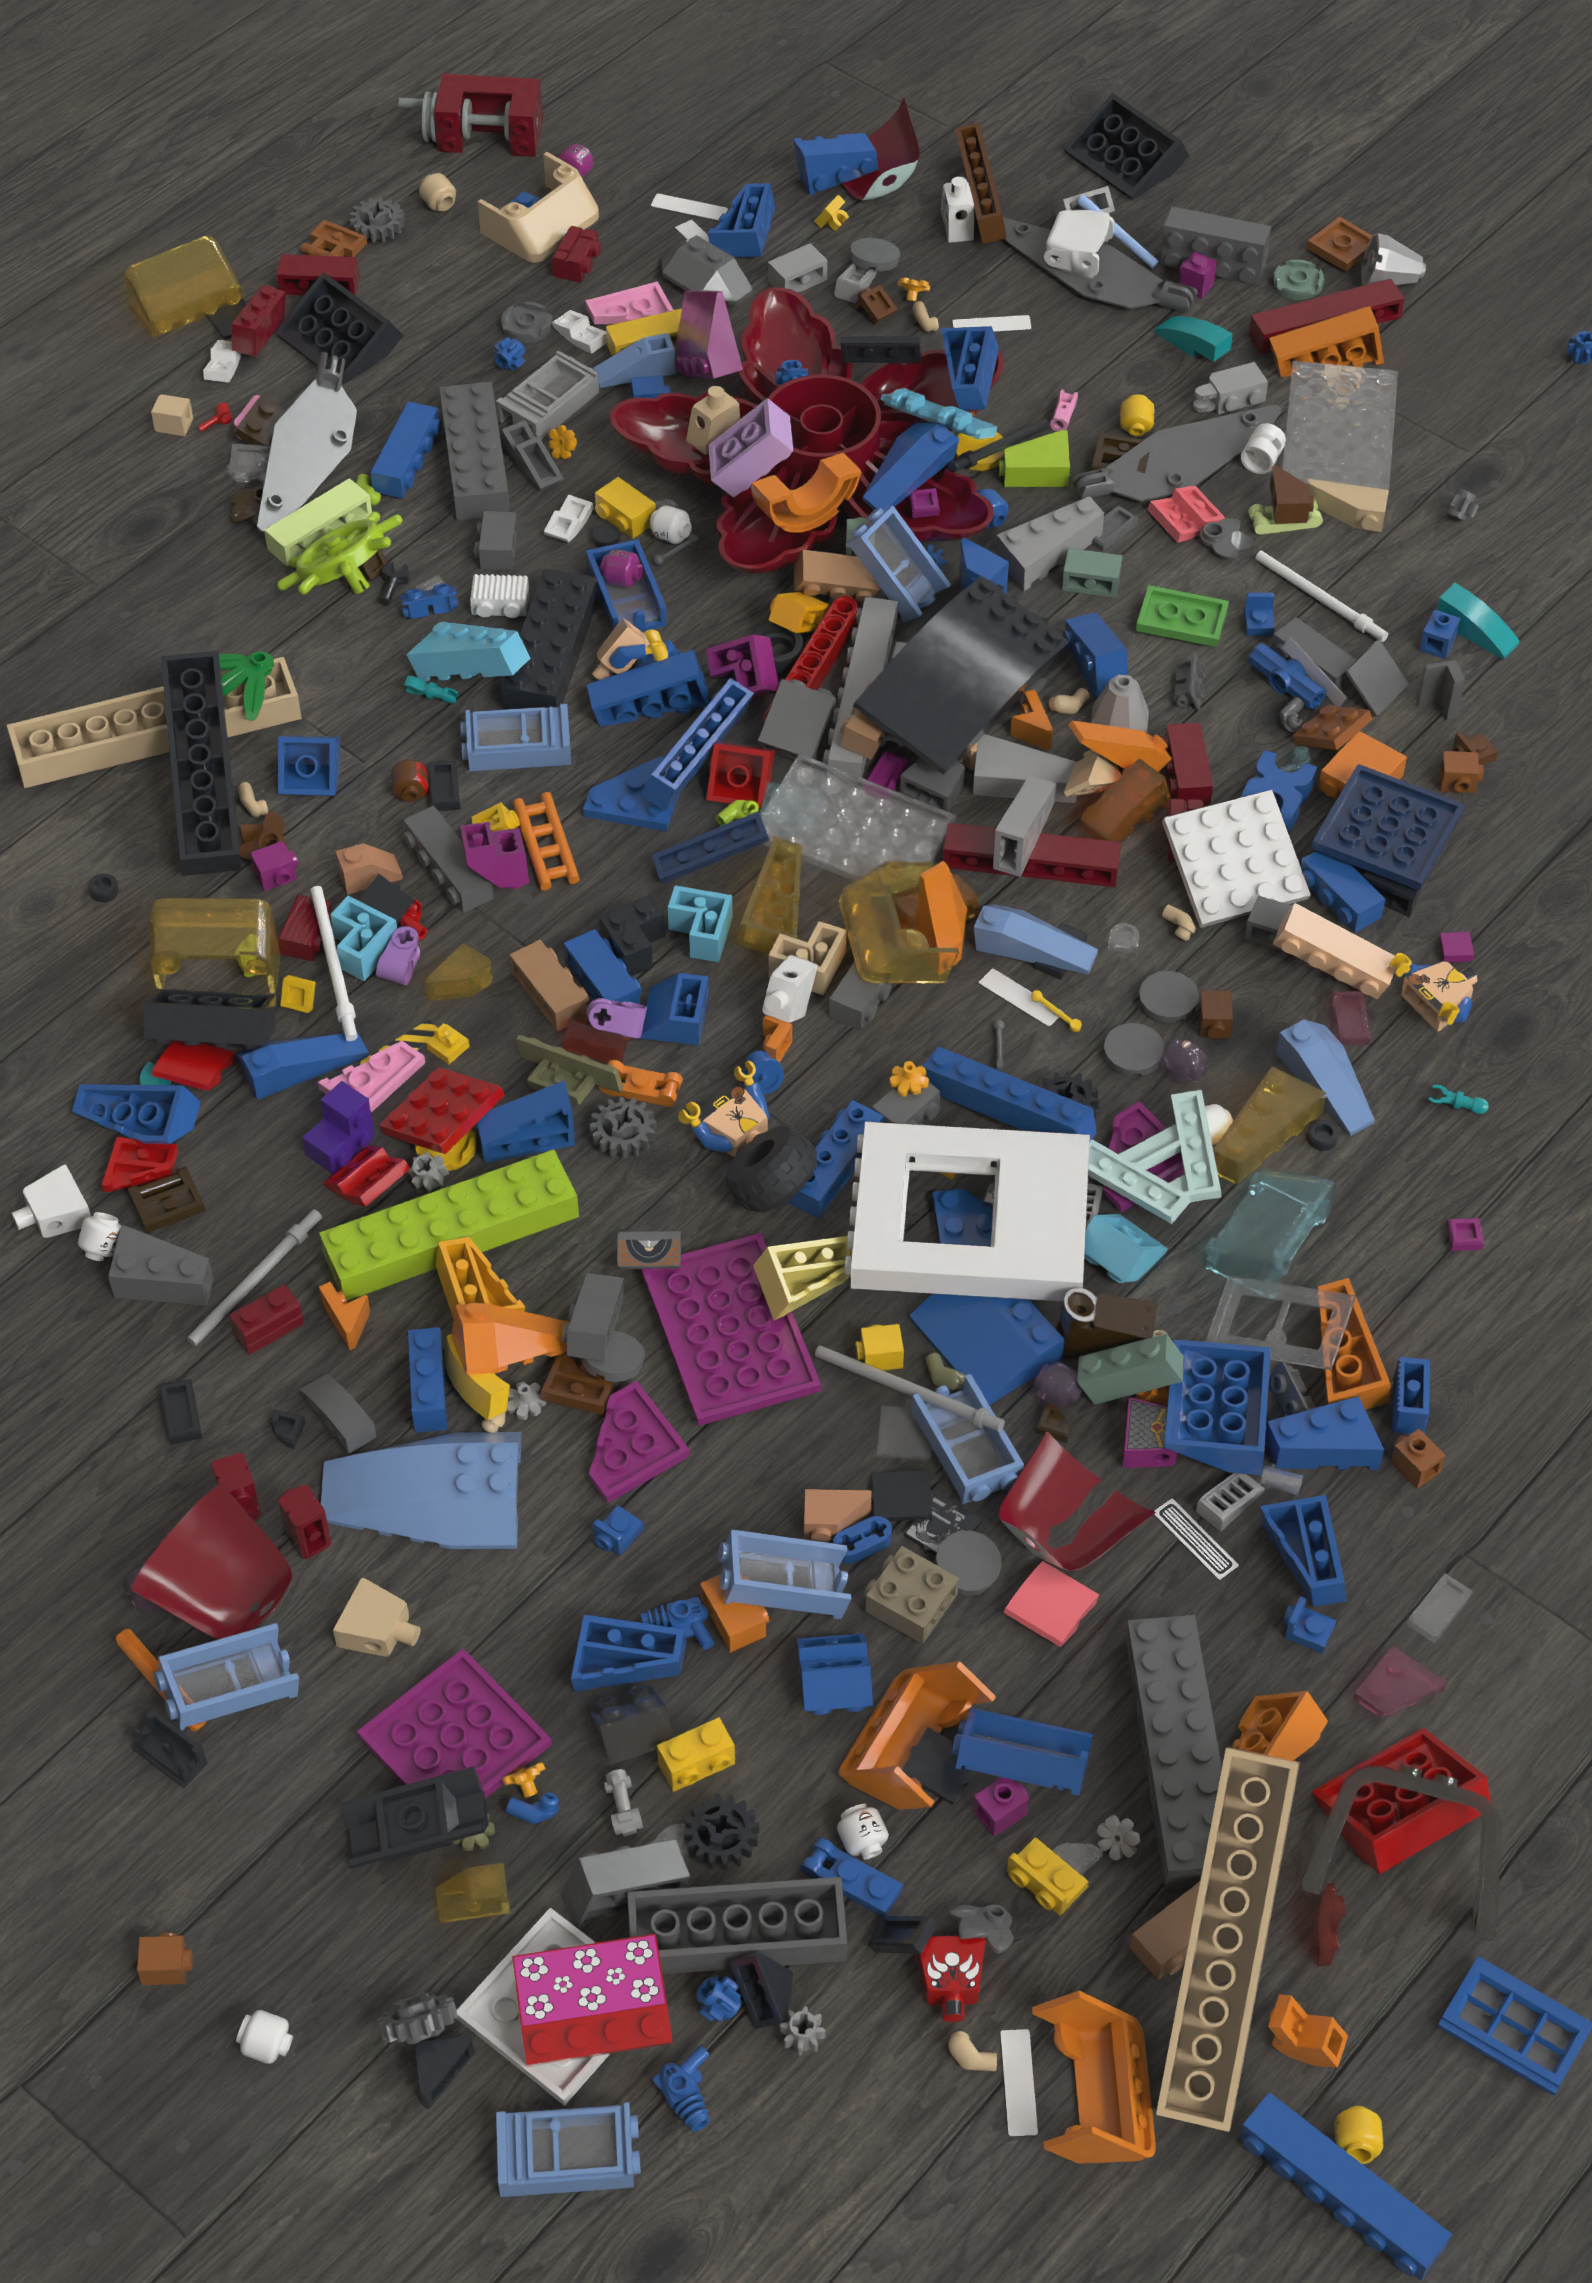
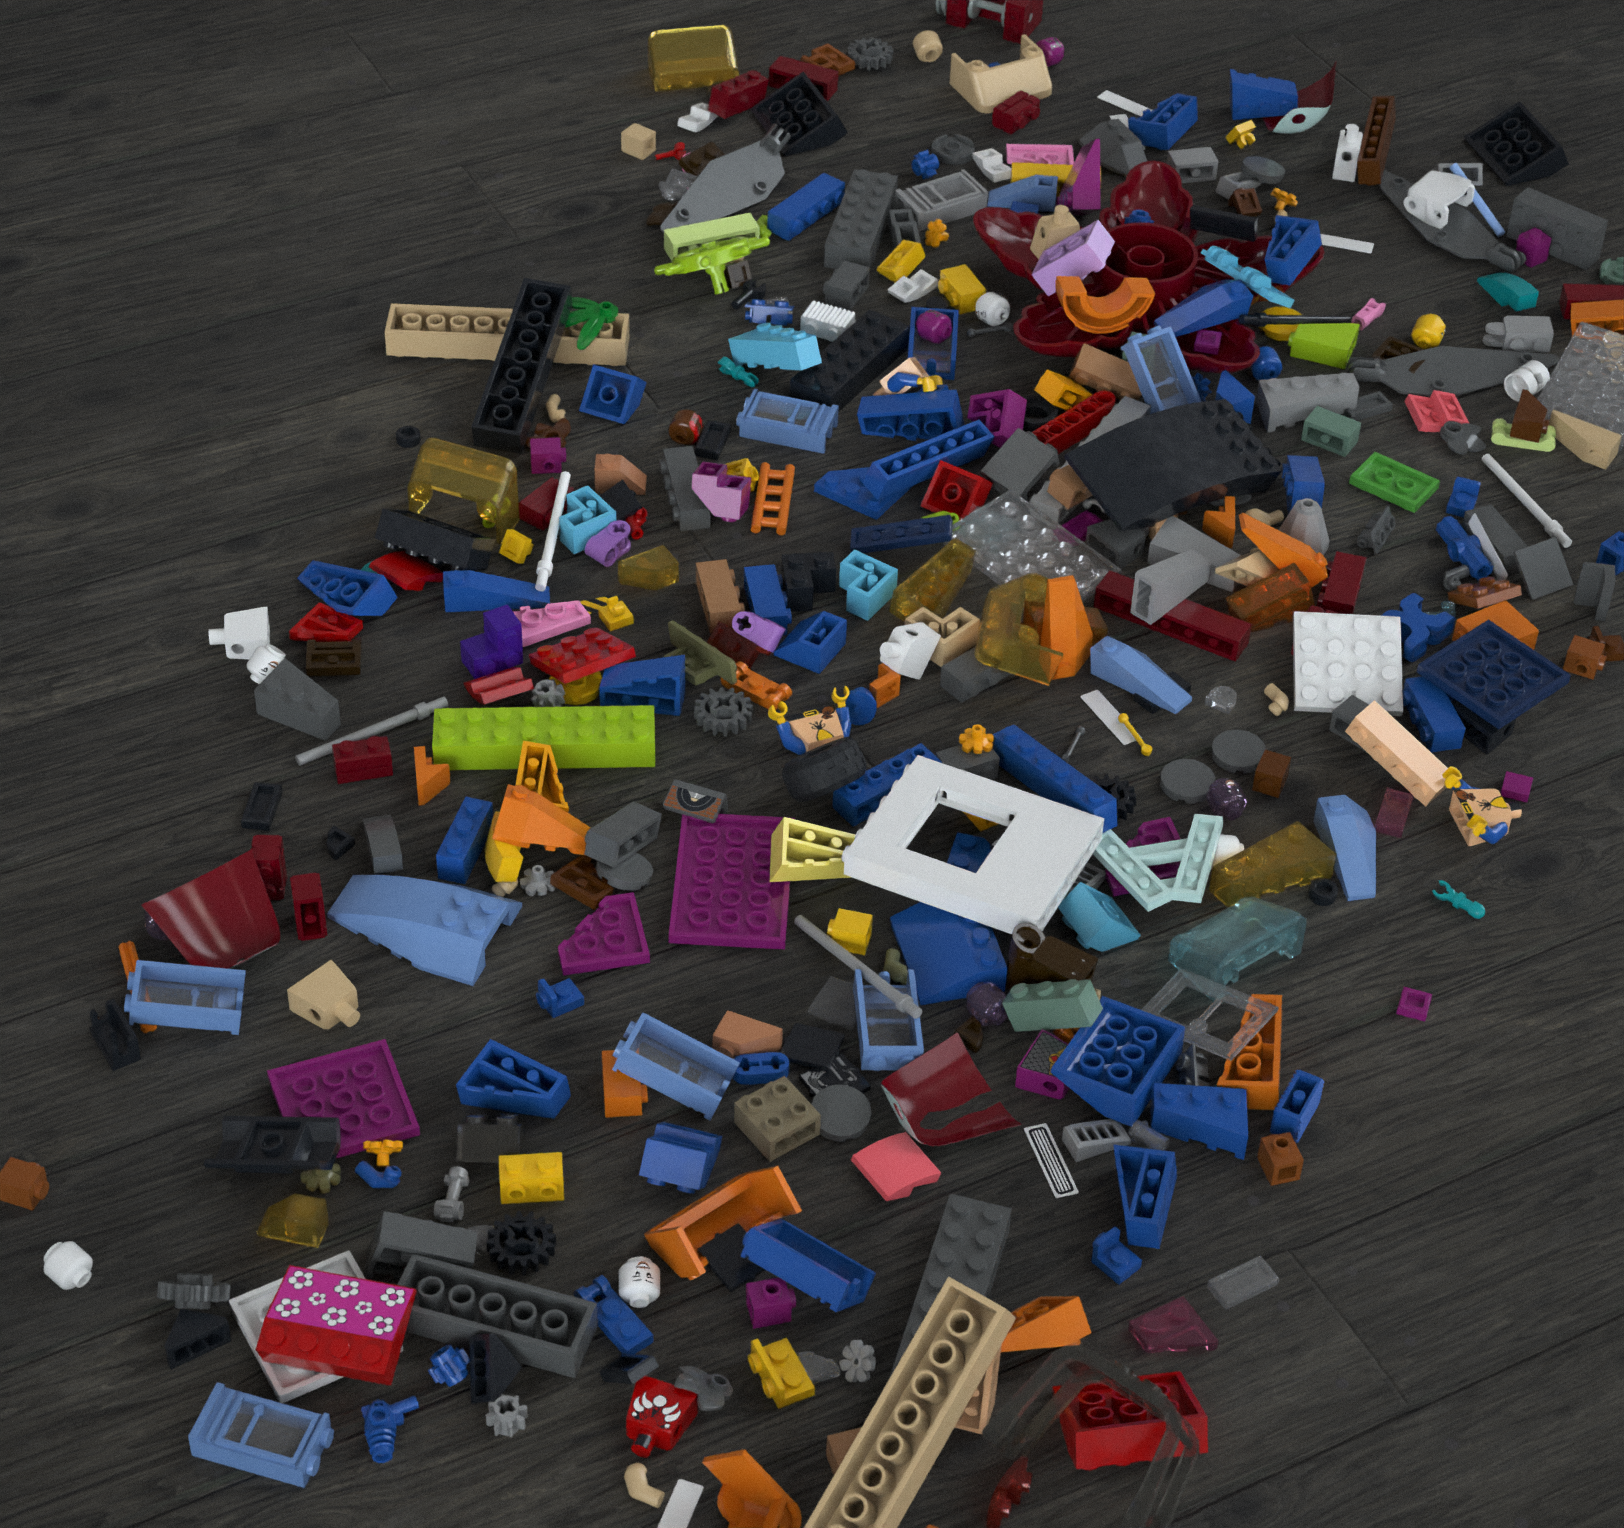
camera: 20 degrees right, 10 degrees down
blue piece [640,1597,715,1650] -> none
none -> yellow slope [877,240,925,283]

